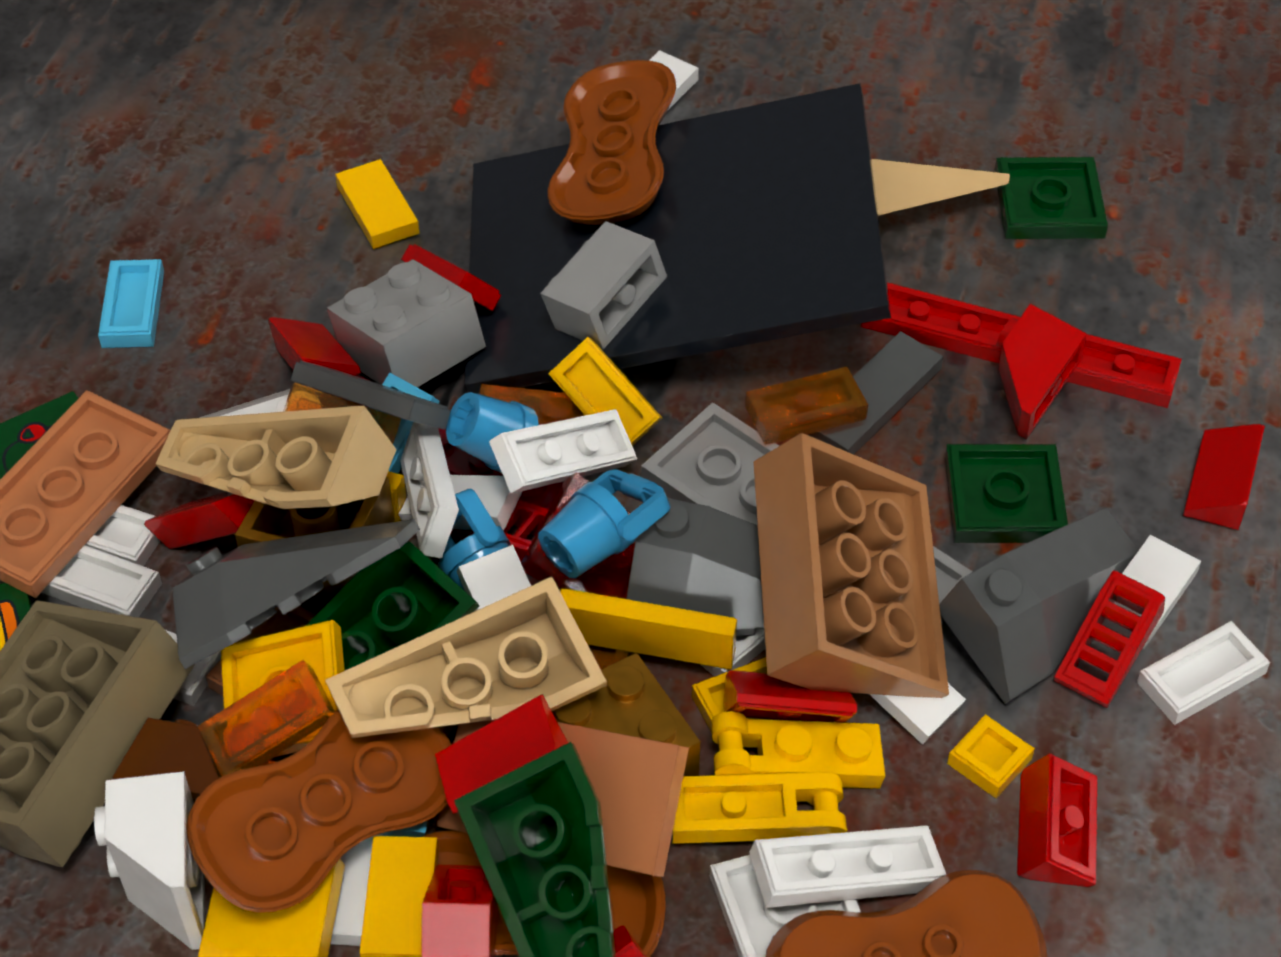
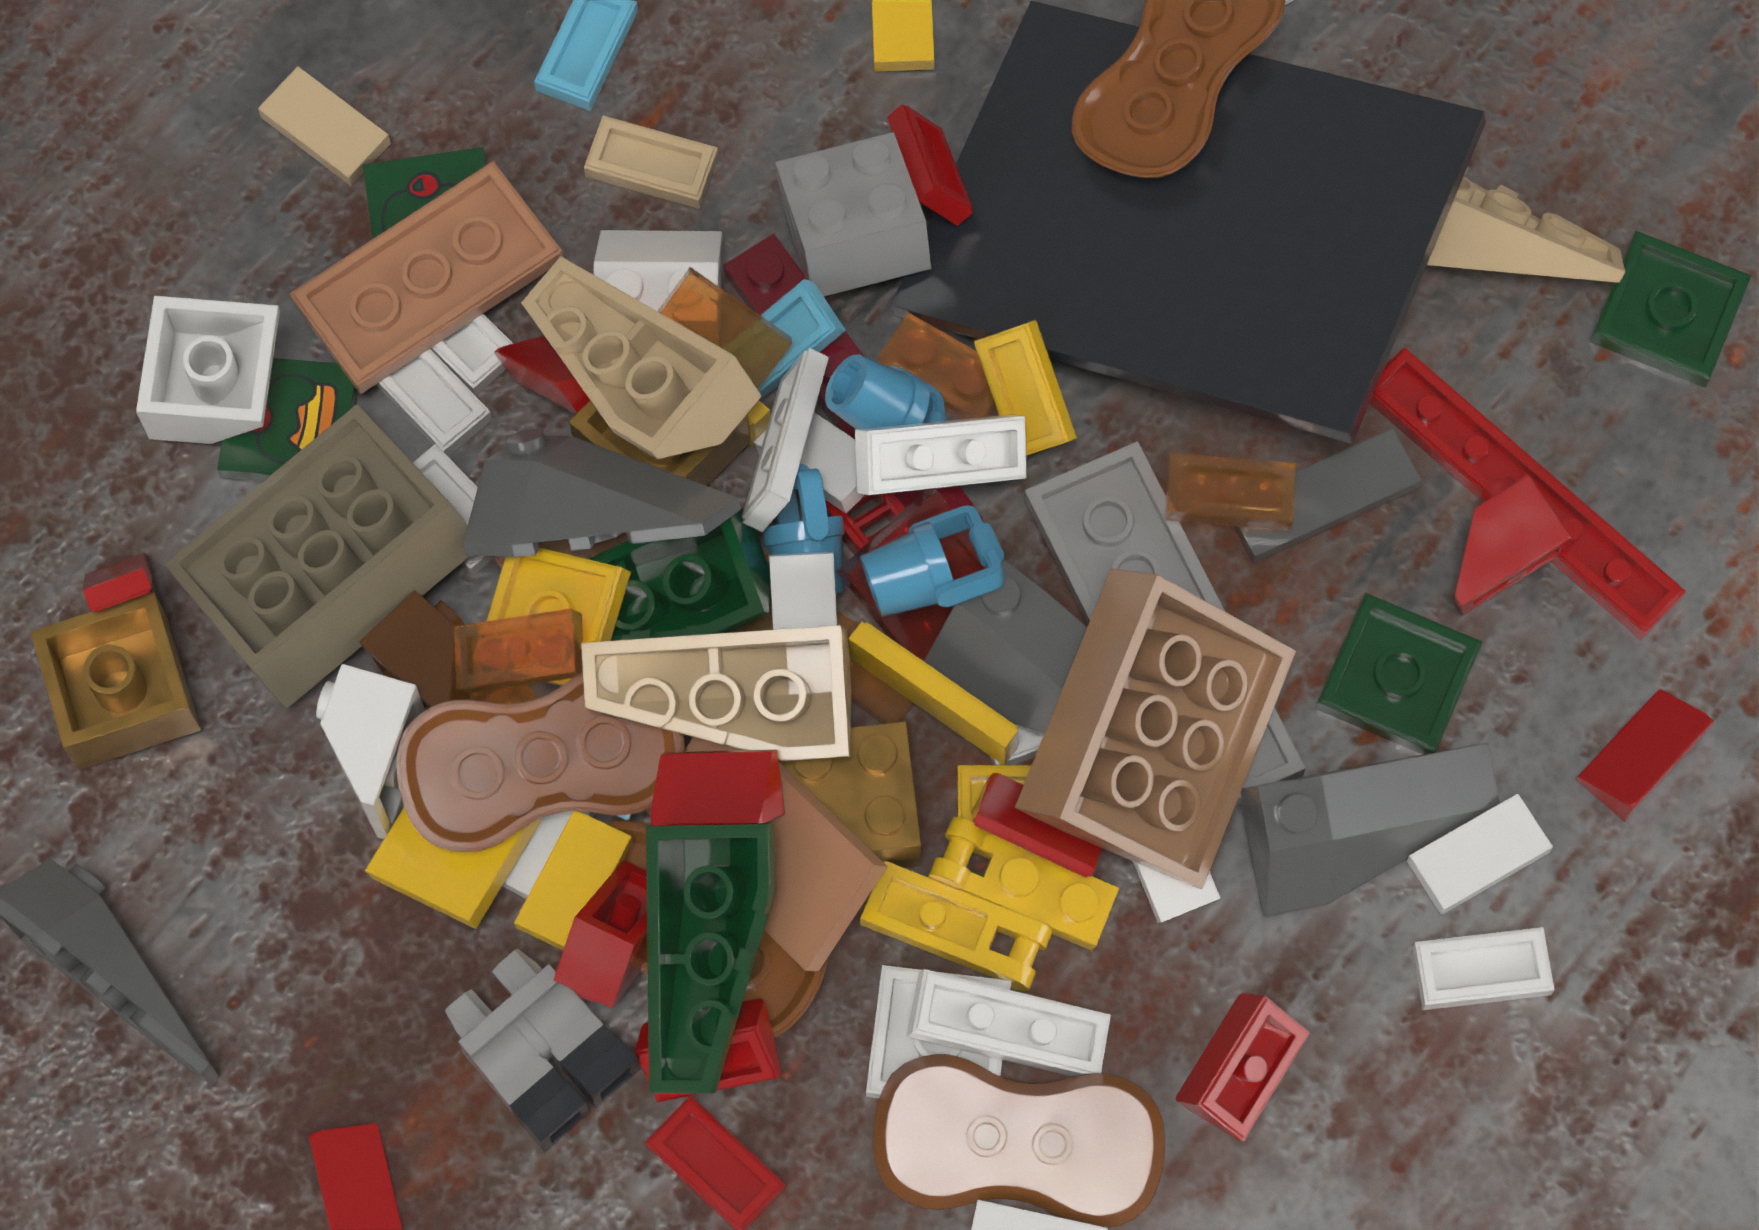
camera: 25 degrees right, 20 degrees up
red slope [268,317,361,392] -> none
dark grey tile [291,360,451,430] -> none
light grey brick [540,221,667,350] -> none
yellow tile [947,714,1035,799] -> none
red slope [1054,571,1165,708] -> none
none -> tan tile [584,116,719,209]

